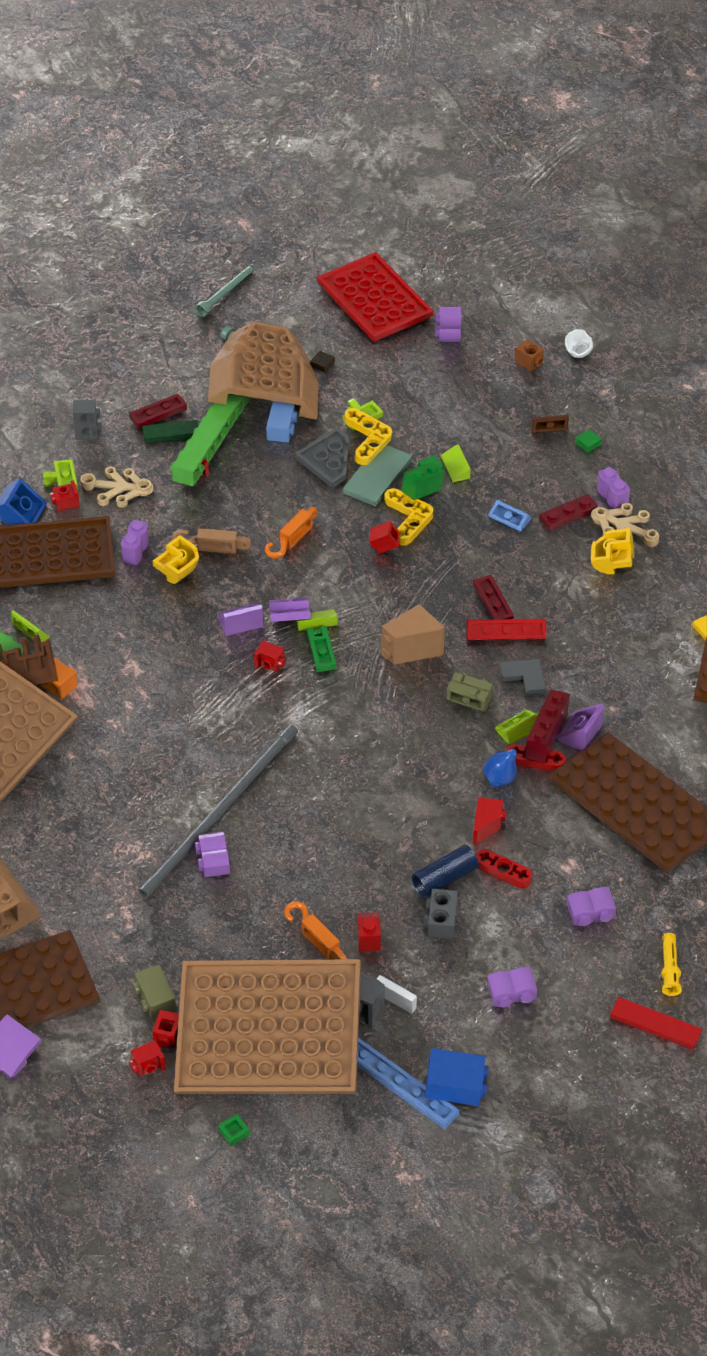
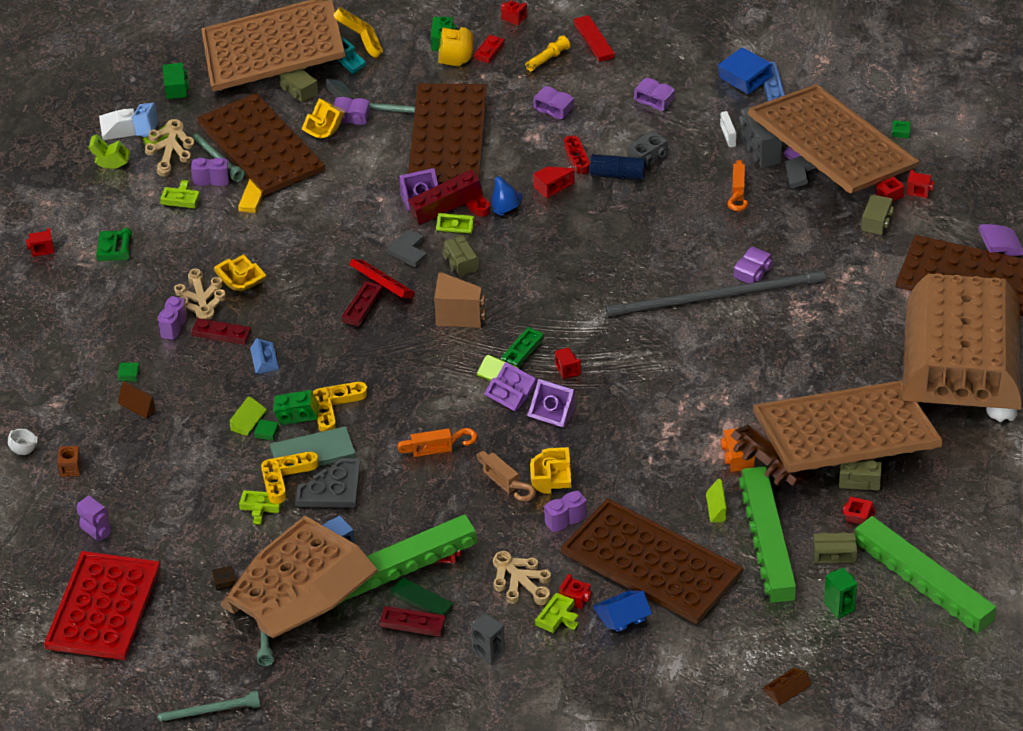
camera: 135 degrees left, 5 degrees down
red slope [357,912,381,951] -> none
red brick [369,521,401,554] -> none

